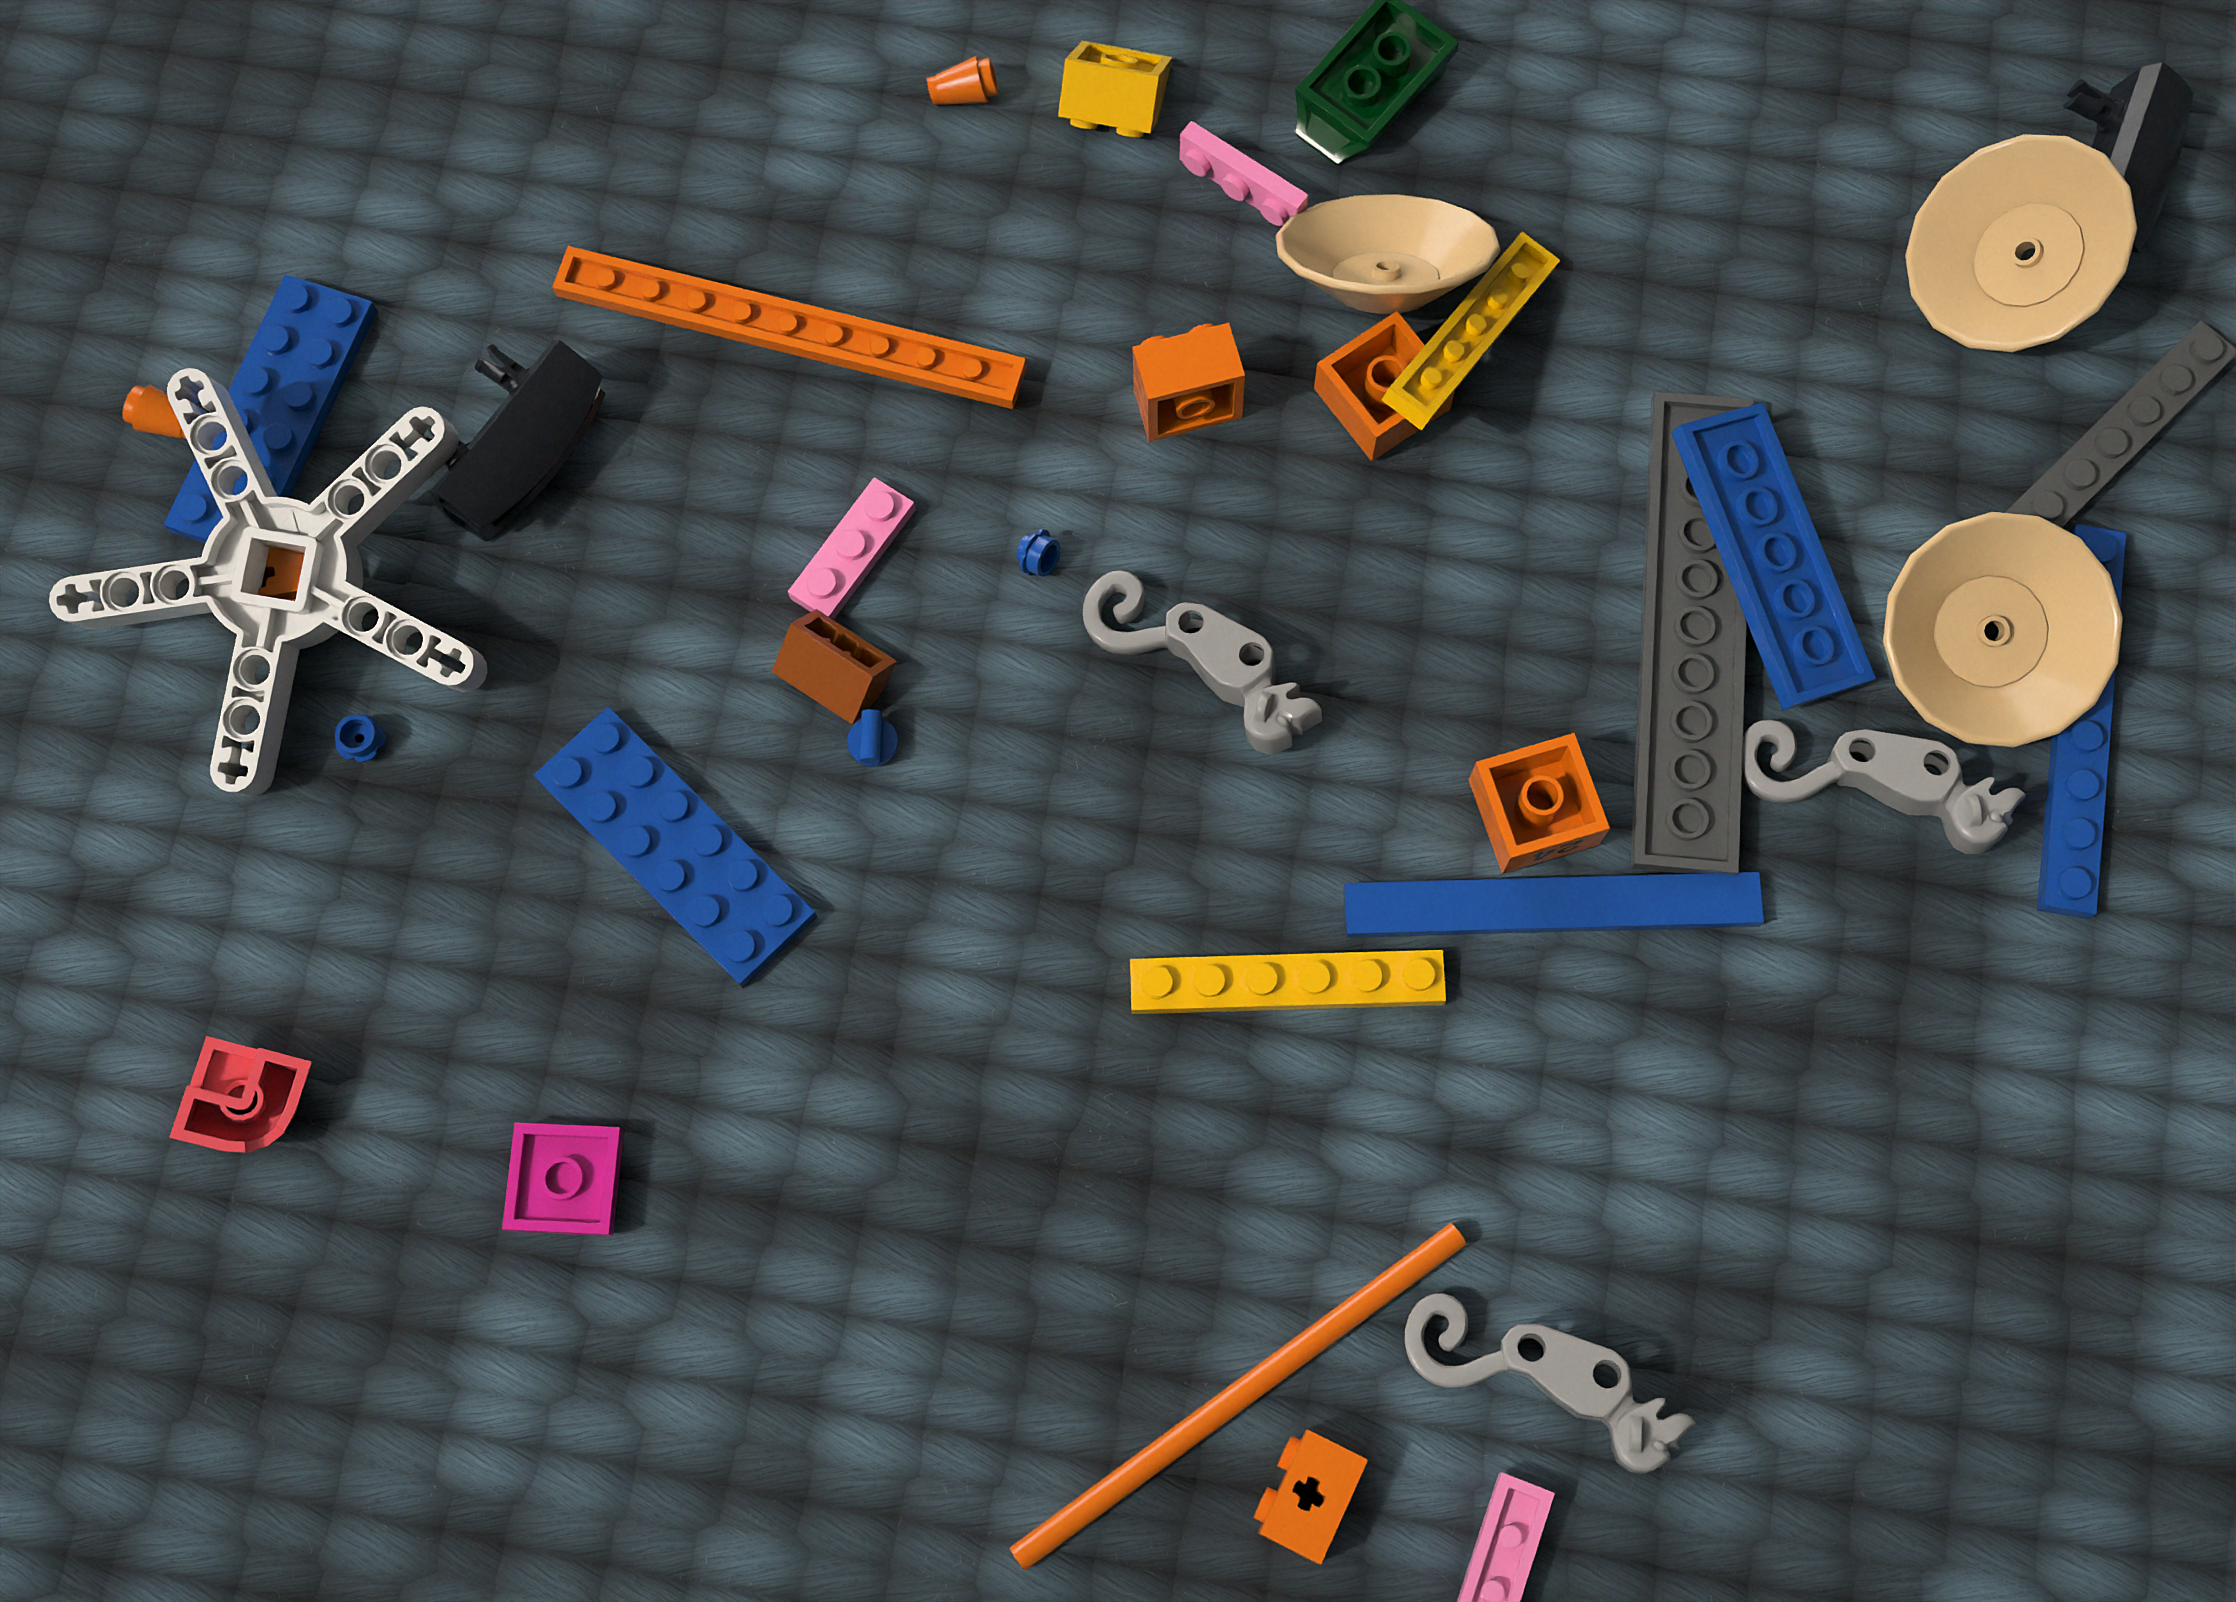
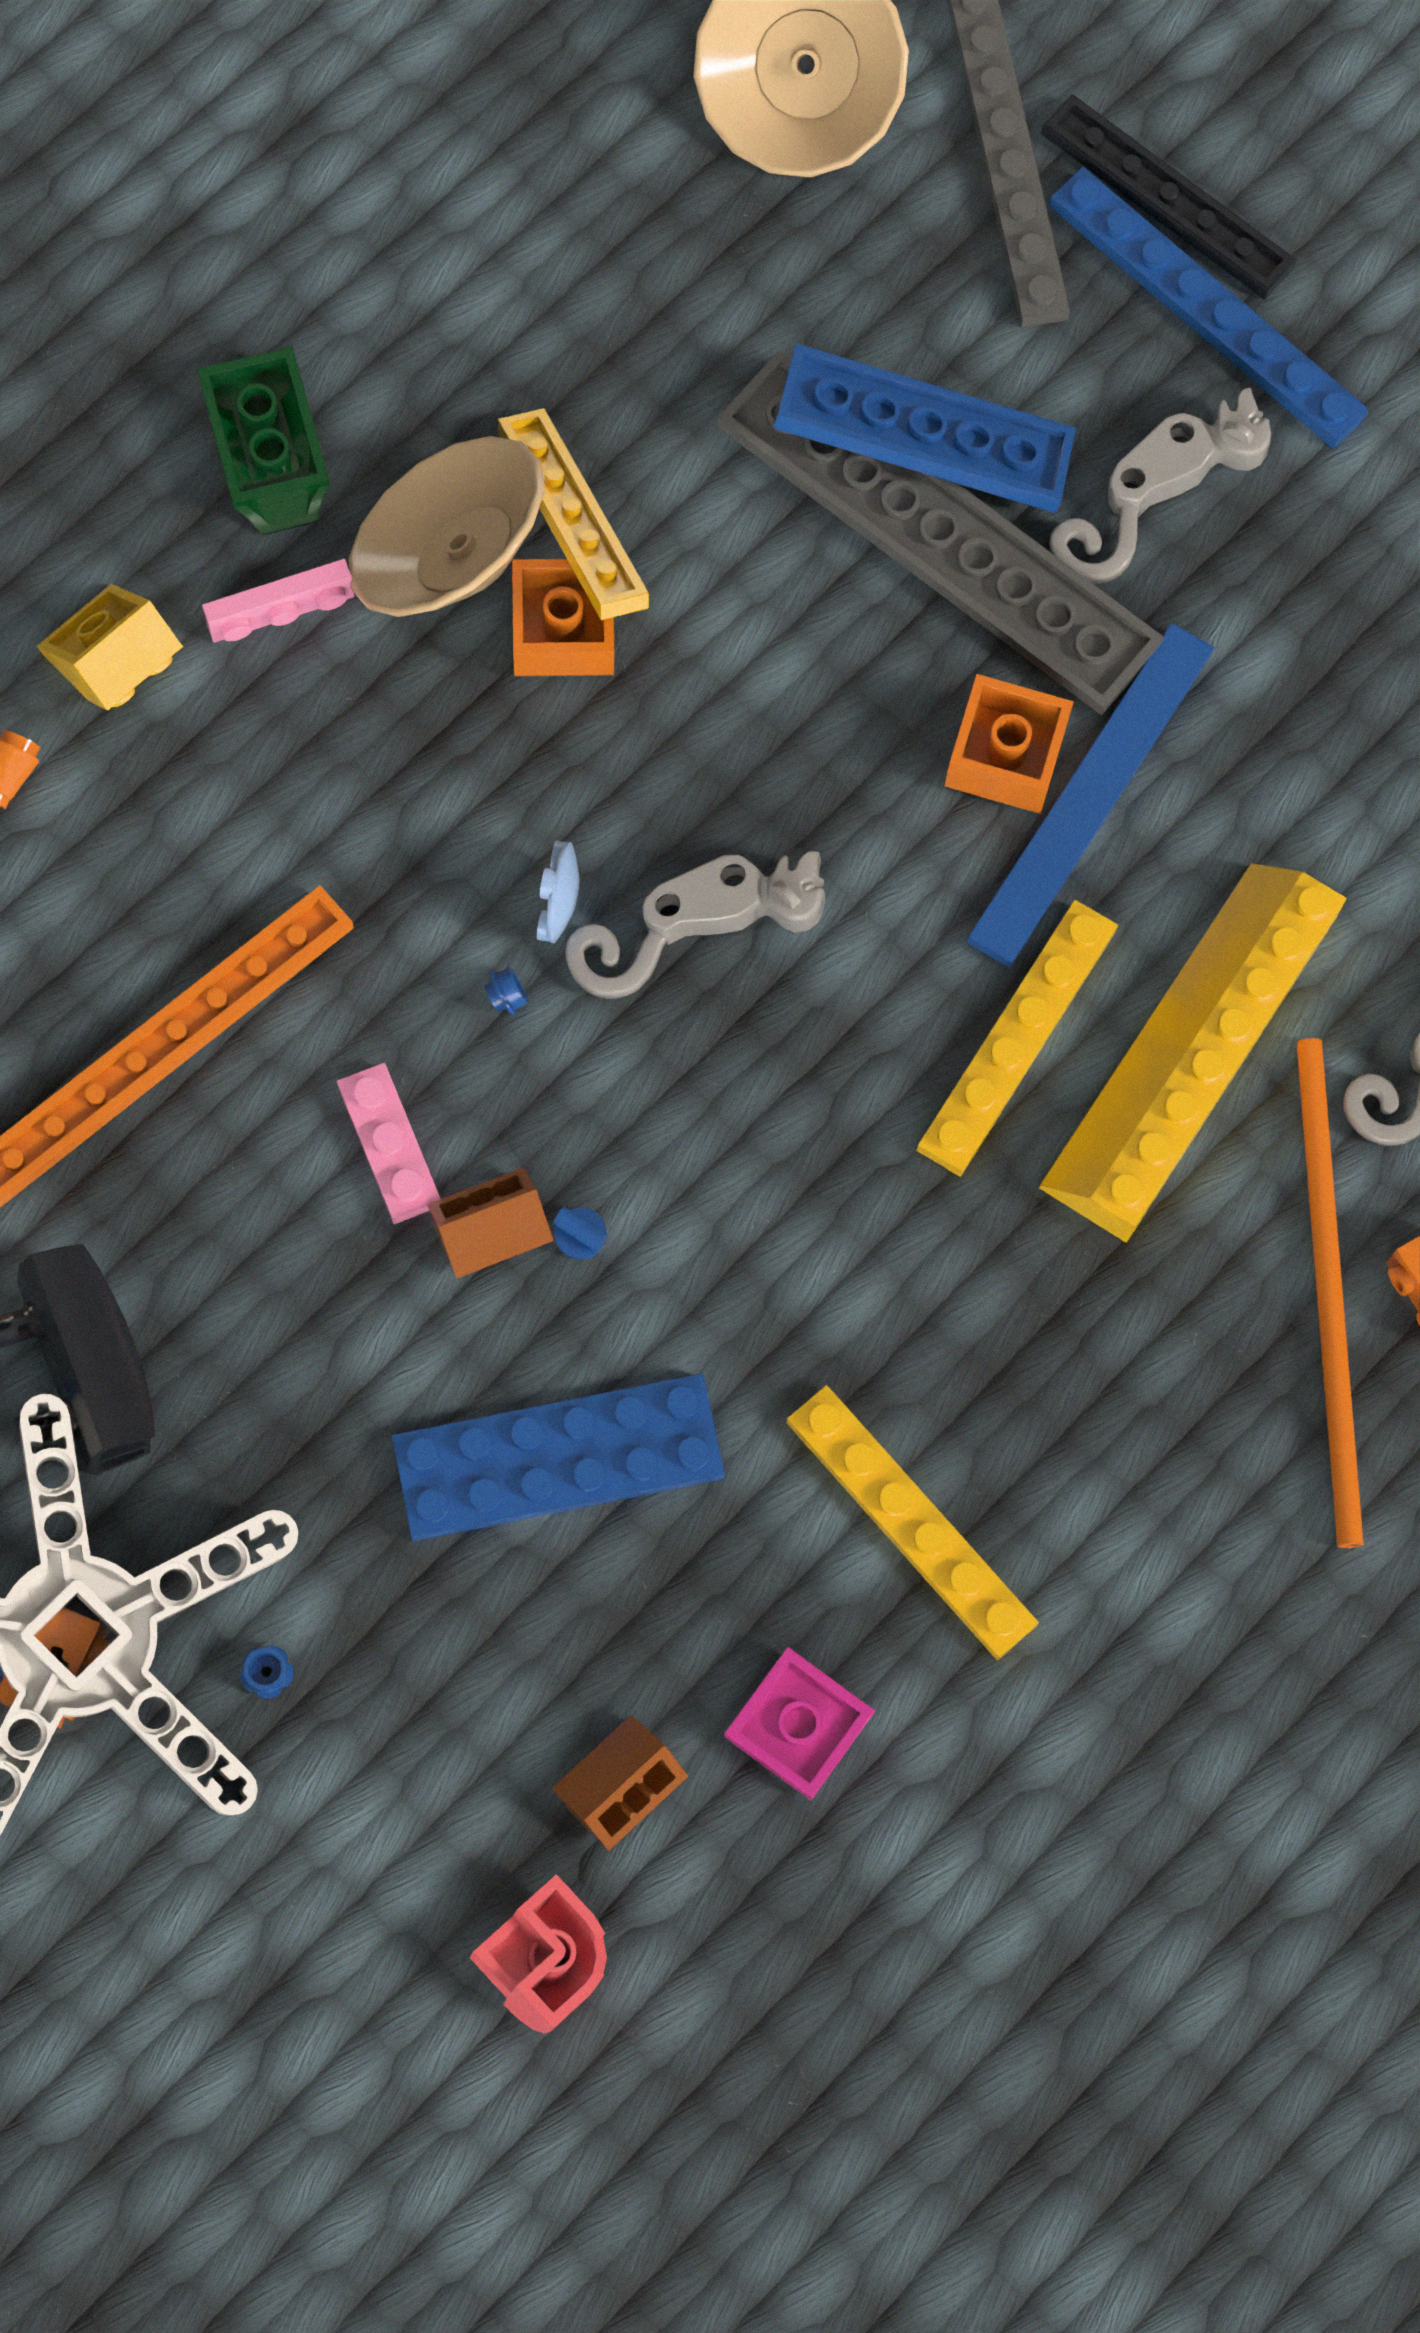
camera: 65 degrees left, 0 degrees up
orange brick [1132,323,1245,442] -> none
tan dish [1883,512,2123,748] -> none
none -> light blue dish [537,840,579,943]
none -> dark orange brick [551,1715,688,1851]
none -> yellow plate [786,1385,1039,1661]
none -> yellow slope [1039,863,1347,1243]
none -> black tile [1041,94,1297,300]

